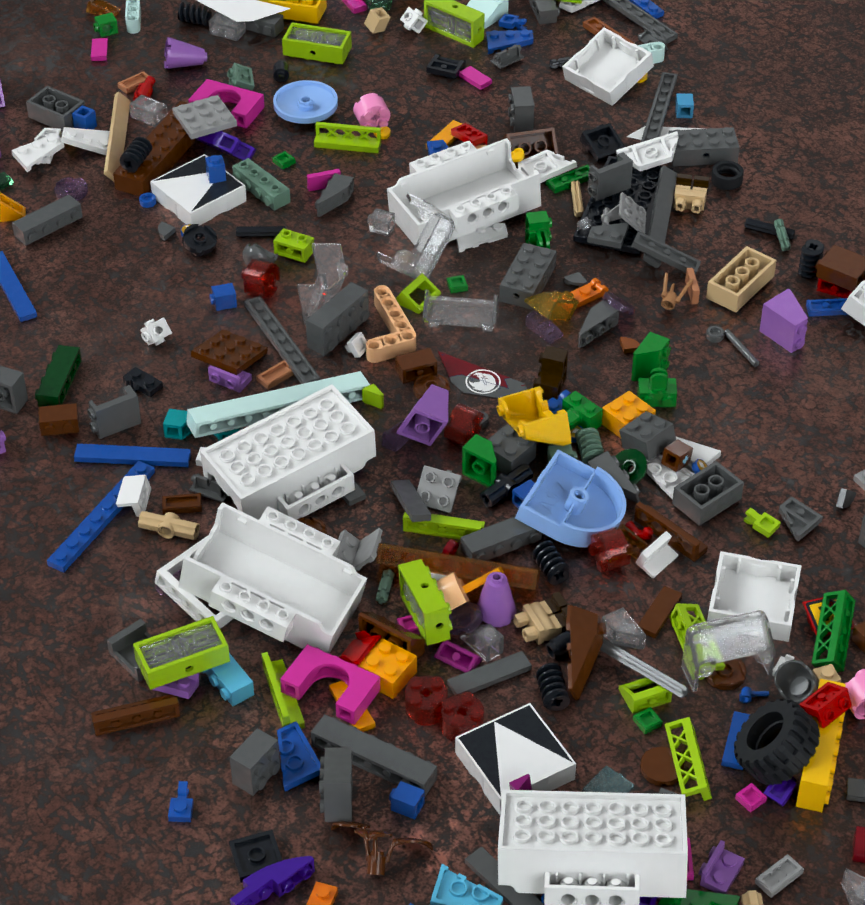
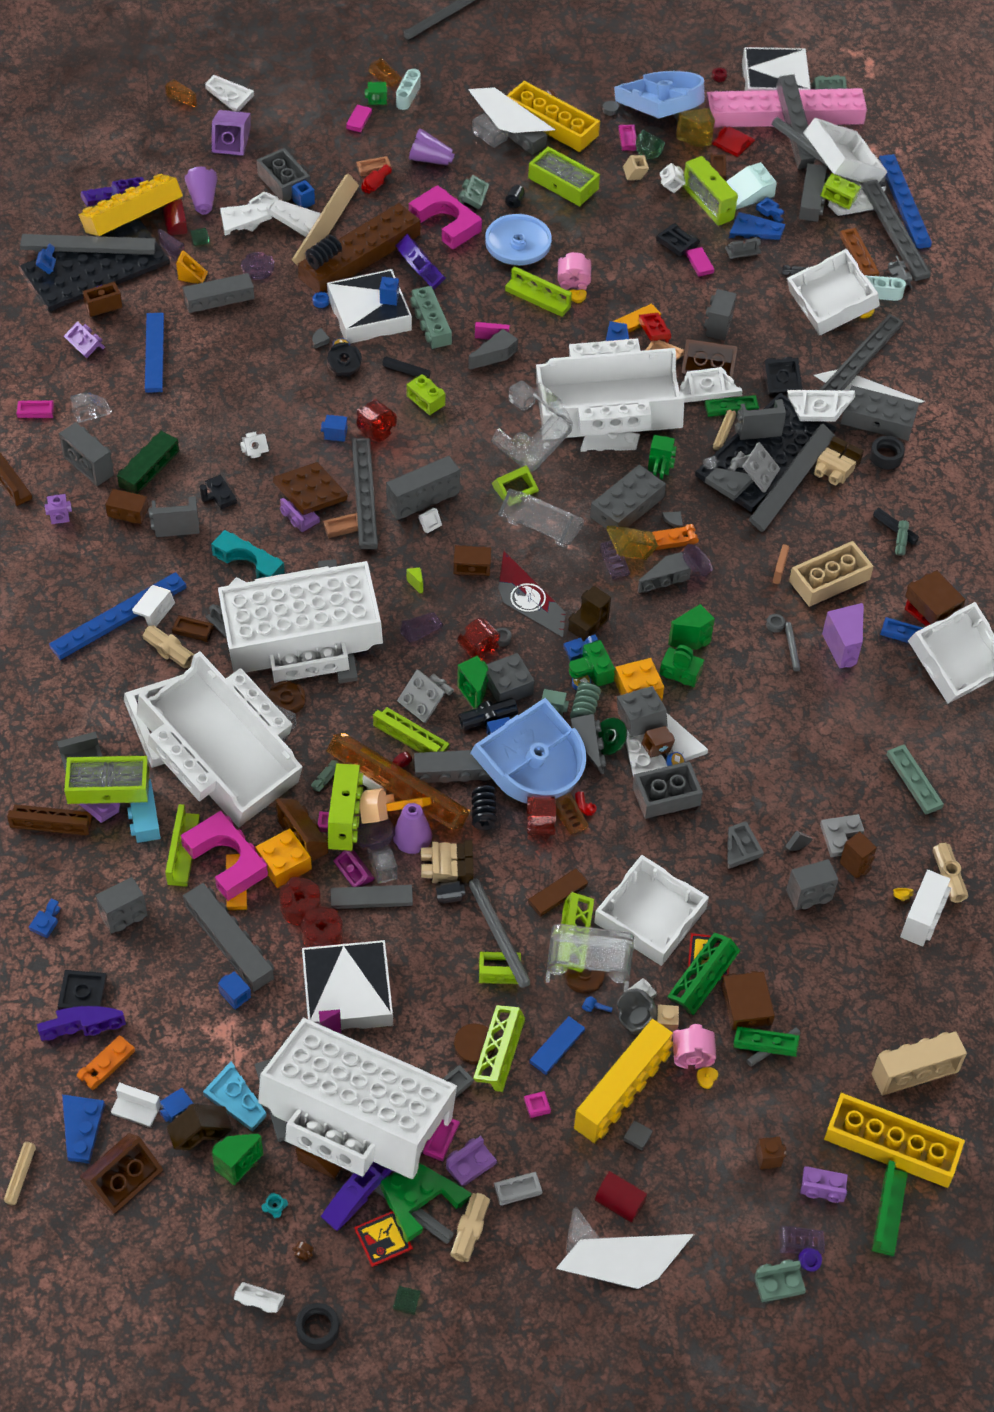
camera: 20 degrees right, 10 degrees up
blue tile [74,444,191,467] -> none
clear brick [129,95,168,127] -> none
light grey plate [172,95,237,139] -> none
black piece [177,2,212,26] -> none
light aqua brick [187,371,370,438] -> none
dark grey piece [242,244,278,272] -> none
green tile [272,151,296,170] -> none
blue wing [277,721,320,792] -> none
clear windscreen [297,243,348,325] -> none
dark grey brick [319,747,353,822] -> none
reddish brown plant [331,822,433,875] -> none
light grey bracket [336,528,383,571] -> none
red piece [338,630,382,665] -> none
light nougat beam [366,285,416,363] -> none
dark grey tile [390,479,431,522] -> none
medium lavender slope [397,384,449,446] -> none
reddish brown tile [413,373,450,400] -> none
green tile [446,275,468,294] -> none
yellow windscreen [497,386,571,446] -> none
yellow piece [511,148,525,162] -> none
black piece [536,663,570,711] -> none
reddish brown wedge [566,605,606,700] -> none
clear light blue piece [582,765,635,793] -> none
clear slope [602,607,646,650] -> none
dark orange tile [620,337,640,354] -> none
dark grey plate [632,231,701,275] -> none
green tile [633,707,663,735] -> none
reddish brown fence [634,501,708,562] -> none
white panel [636,531,678,578] -> none
medium nougat plant [661,272,693,310] -> none
dark azure brick [675,94,694,118] -> none
black tyre [734,699,820,785] -> none
lime plate [744,508,781,538] -> none
dark purple bracket [764,776,799,807] -> none
black piece [798,239,824,278] -> none
red bracket [799,682,852,728] -> none

